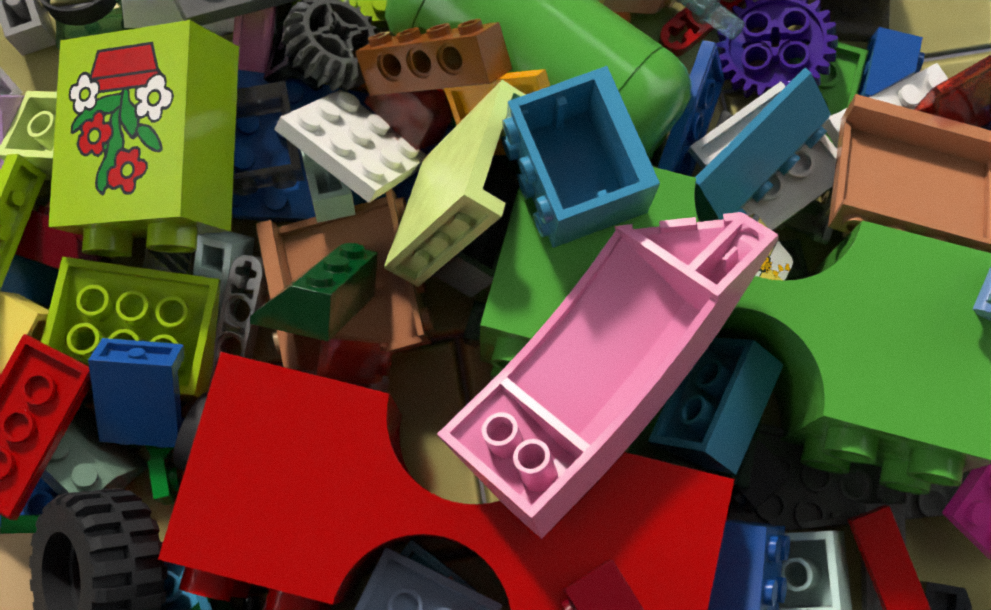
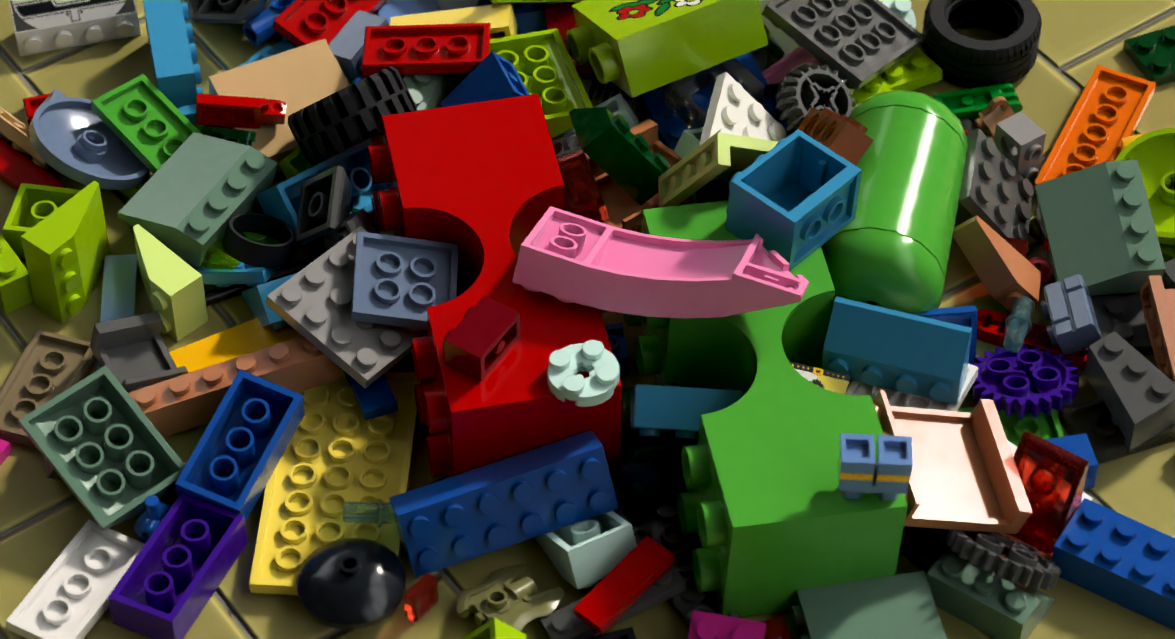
camera: 65 degrees right, 30 degrees down
none -> light aqua plate [547,340,620,407]

